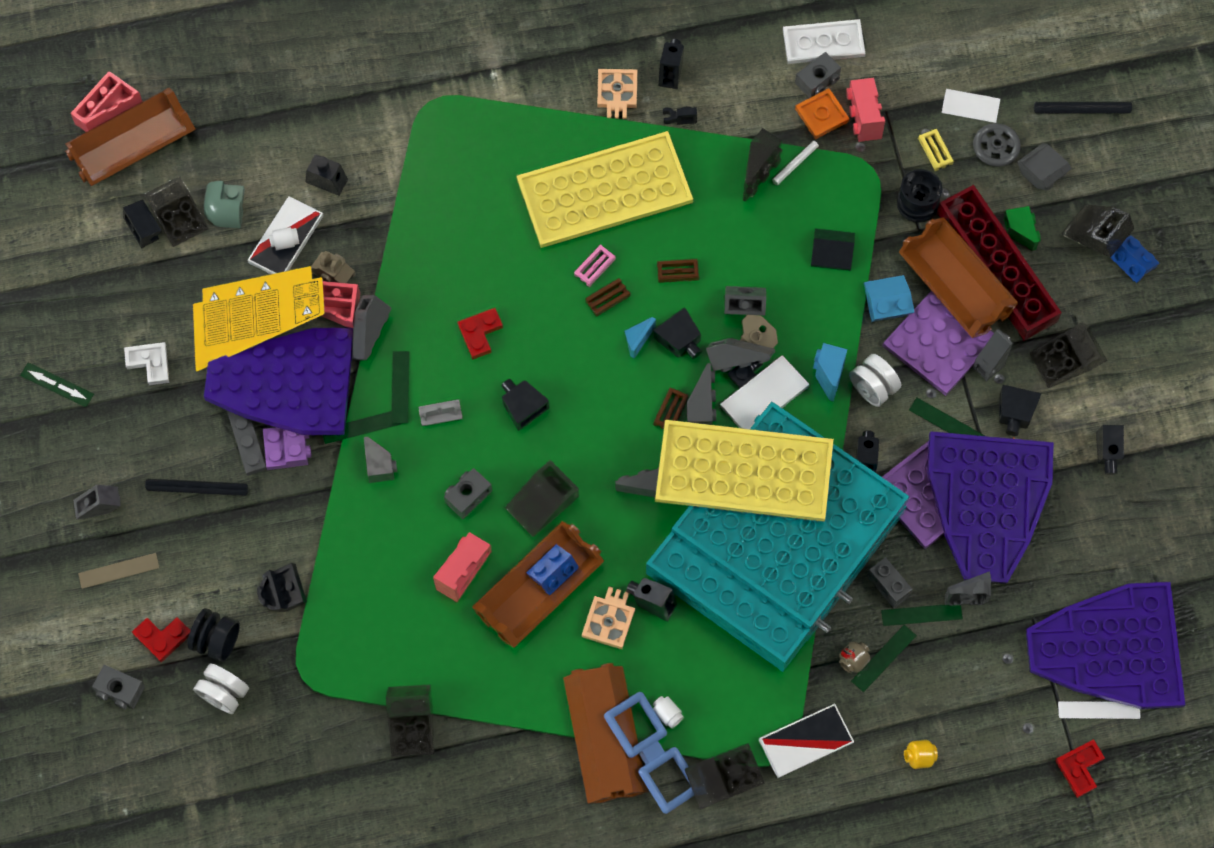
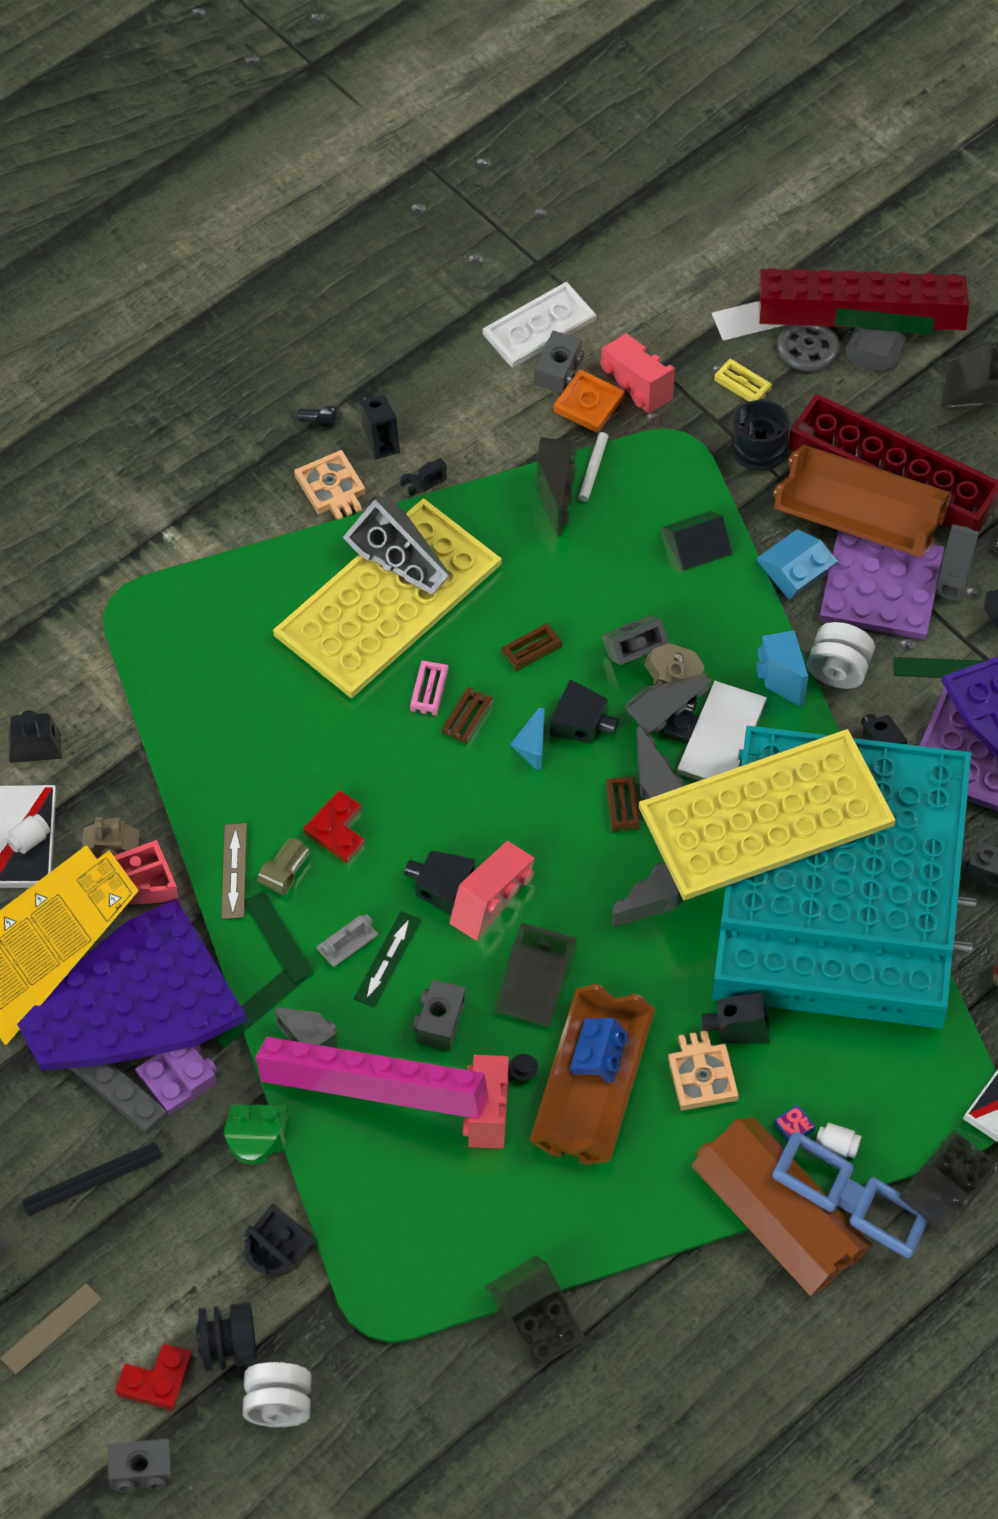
camera: 30 degrees left, 10 degrees down
dark grey slope [352,295,391,360] -> none
green slope [1003,206,1041,251] -> none
black axle [1034,102,1132,114] -> none
none -> dark tan sticker [221,823,247,919]
none -> green slope [224,1105,290,1165]
none -> dark pink brick [256,1037,489,1119]
none -> olive piece [257,838,309,895]
none -> black arm [297,406,337,425]
none -> dark grey wedge [343,496,451,594]
none -> dark green sticker [354,911,421,1007]
none -> coral wedge [449,841,535,941]
none -> black plate [509,1054,538,1083]
none -> dark red brick [758,268,969,331]
none -> tile [774,1105,815,1142]
none -> dark green sticker [834,308,935,335]

